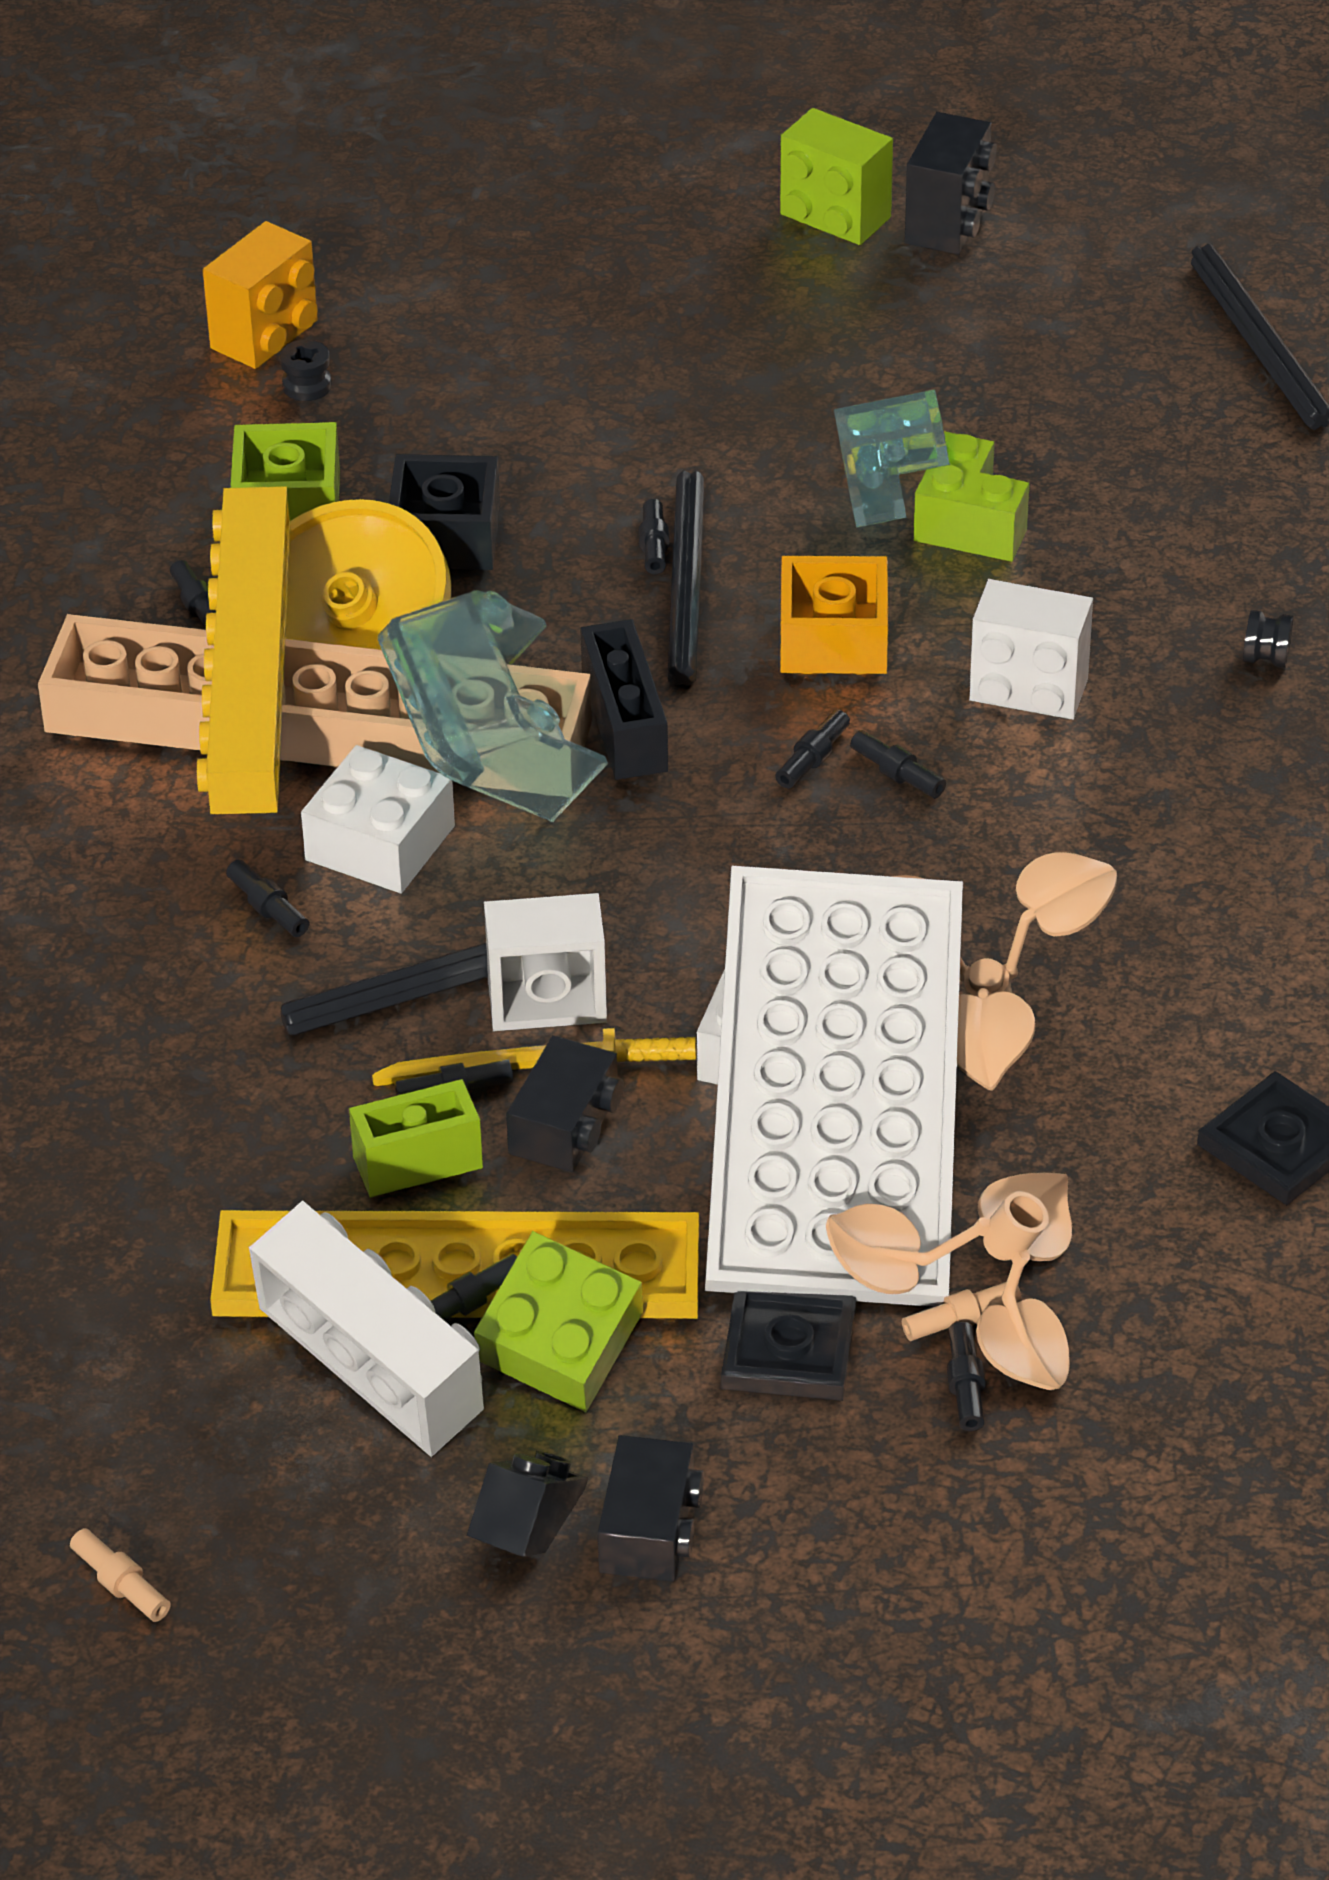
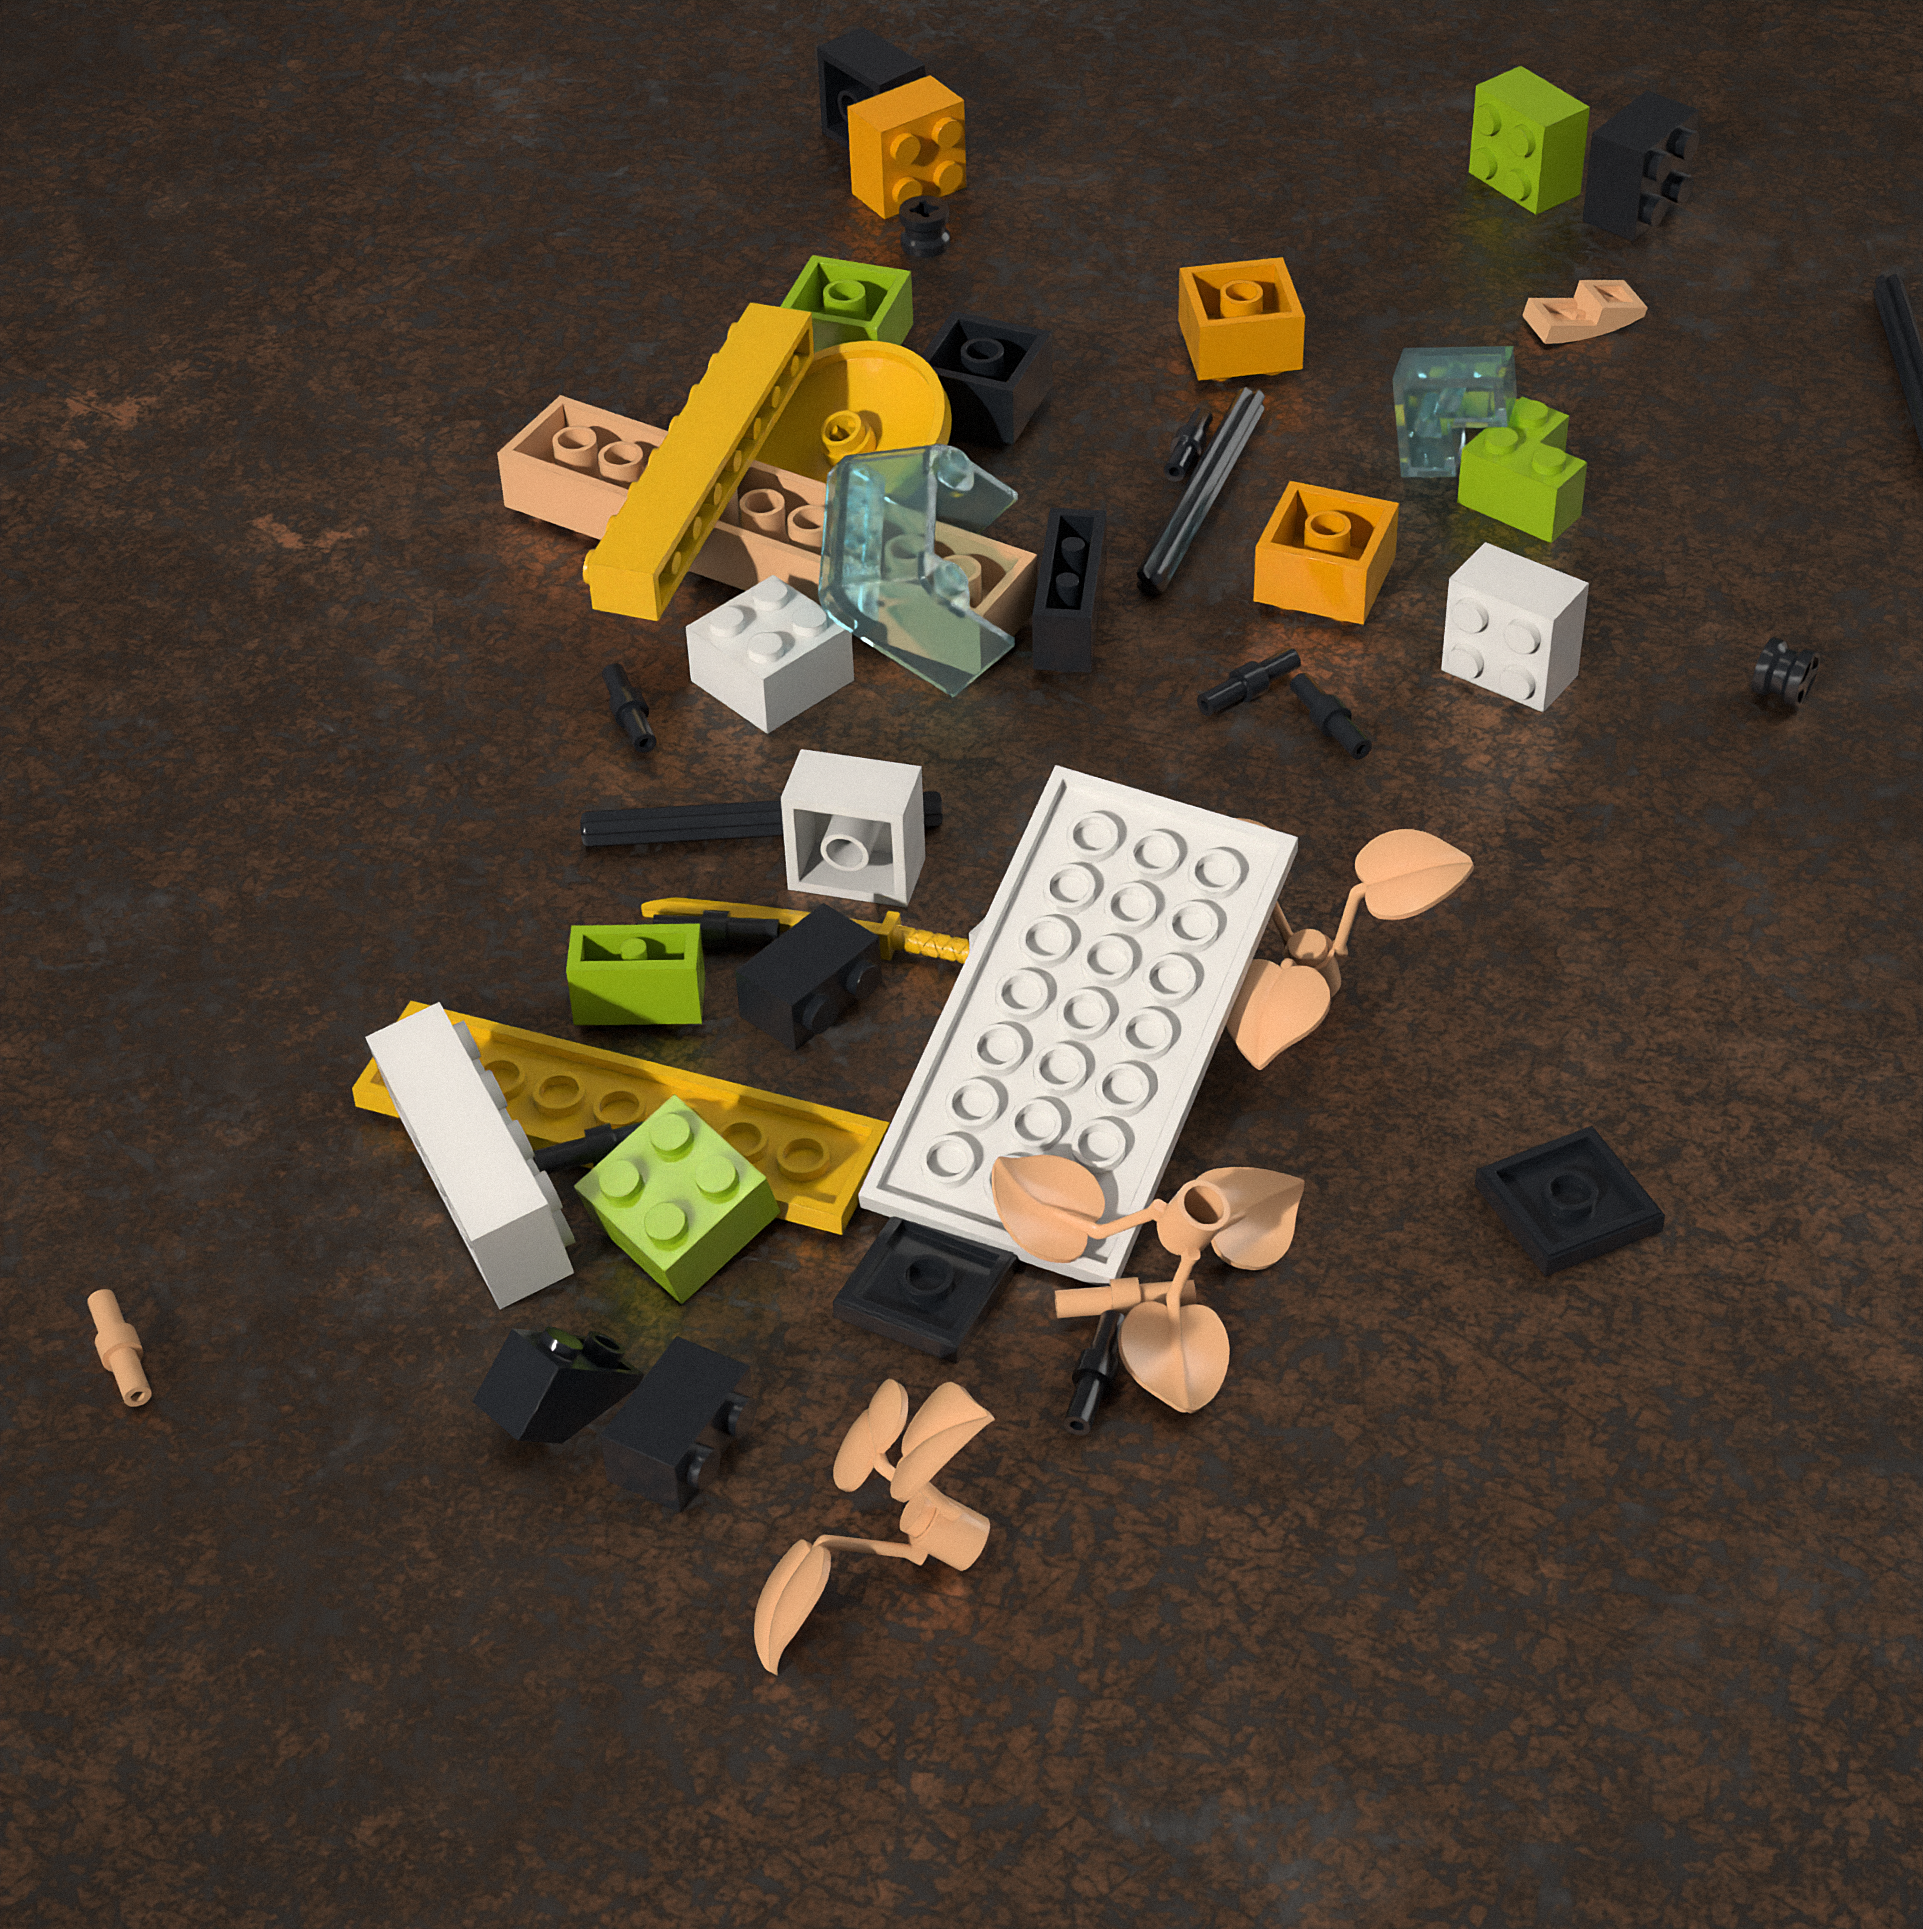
camera: 20 degrees right, 0 degrees up
none -> light nougat plant [754,1379,995,1676]
none -> black brick [817,26,927,150]
none -> light orange brick [1178,257,1305,381]
none -> light nougat slope [1522,280,1648,344]

